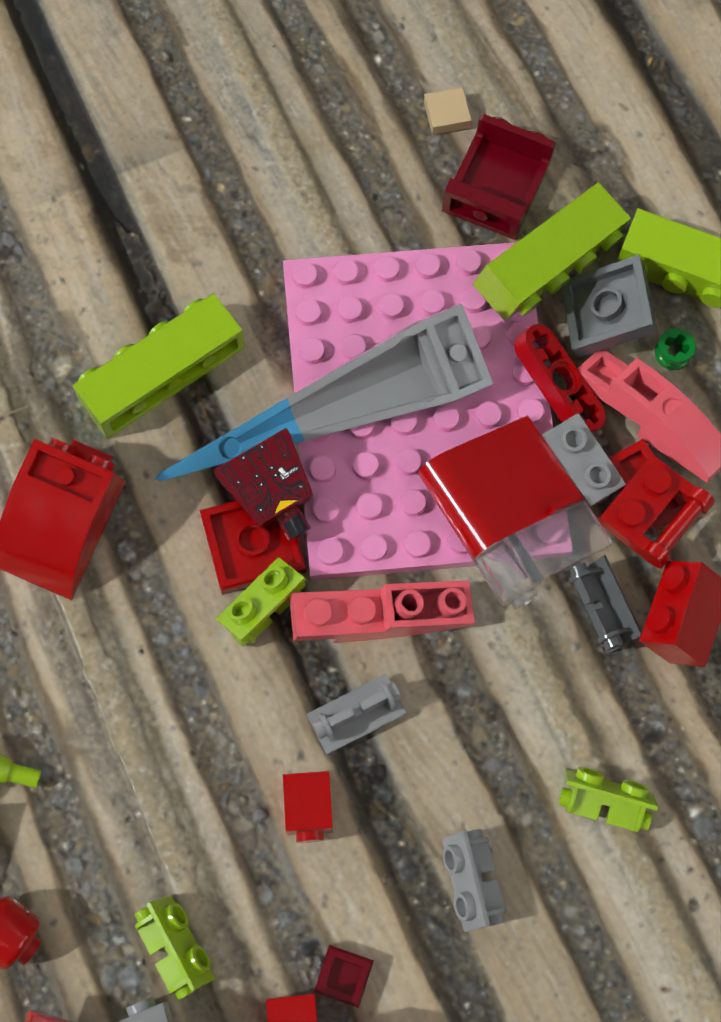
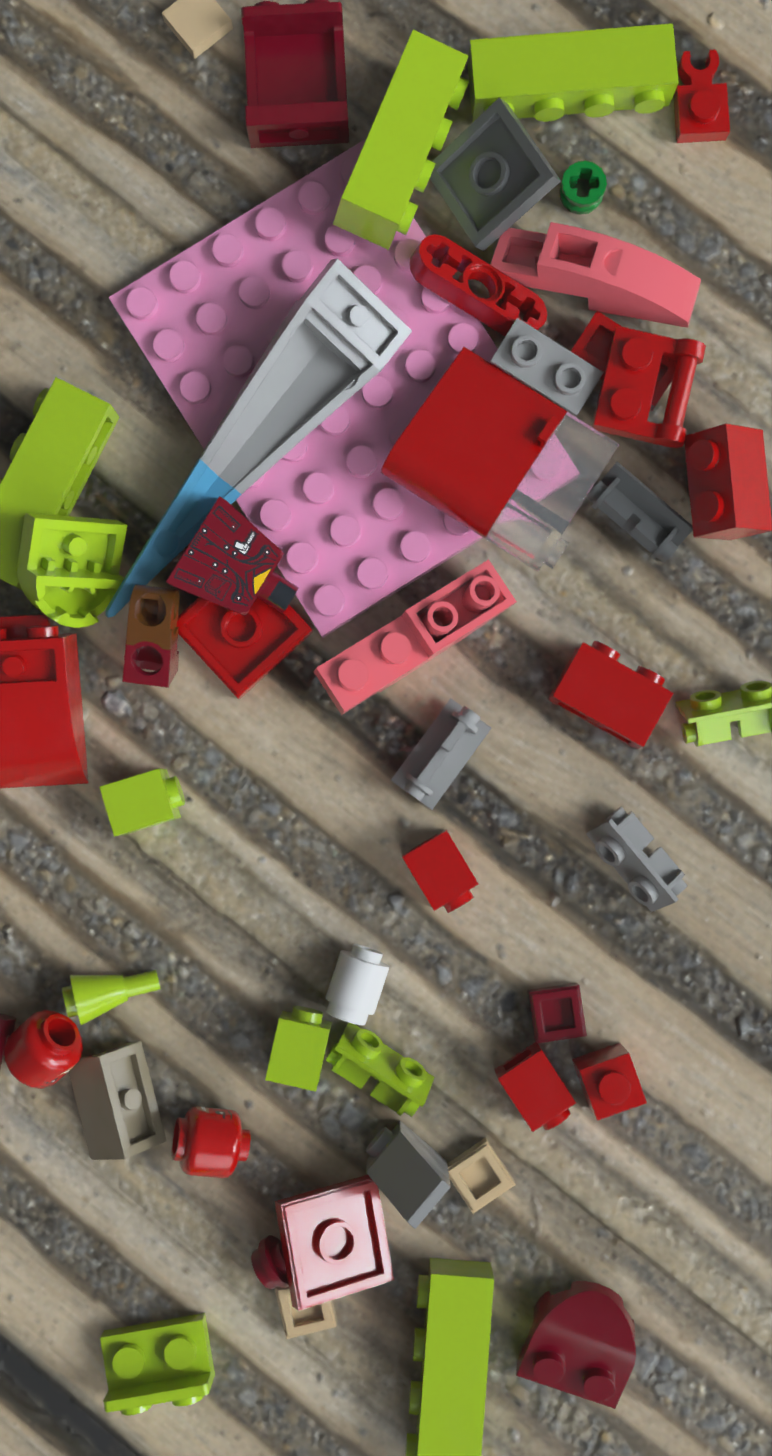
camera: 20 degrees left, 15 degrees up
lime hinge [215,557,306,647] -> none
none -> lime slope [17,513,127,628]
none -> lime brick [99,768,185,837]
none -> leg [122,584,180,688]
none -> lime brick [265,1006,332,1092]
none -> white brick [325,944,389,1025]
none -> red brick [547,641,674,749]

